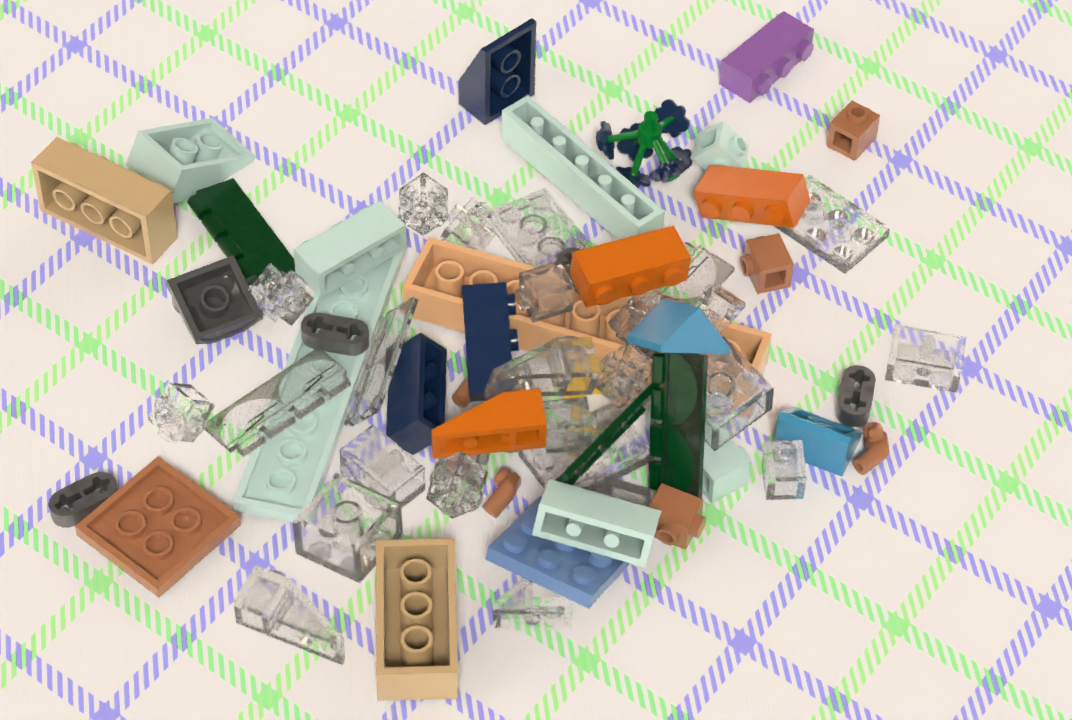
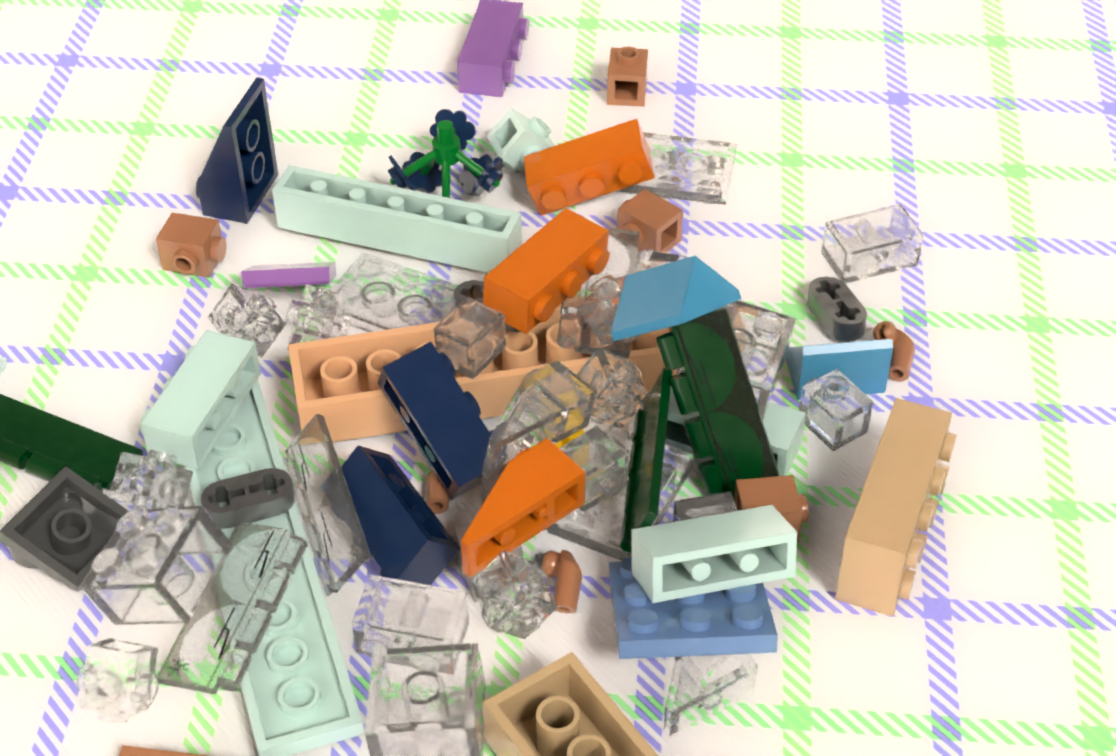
camera: 30 degrees left, 5 degrees down
none -> clear brick [80,505,233,625]
none -> nougat brick [156,212,227,278]
none -> medium lavender tile [241,262,336,288]
none -> tan brick [835,398,957,617]

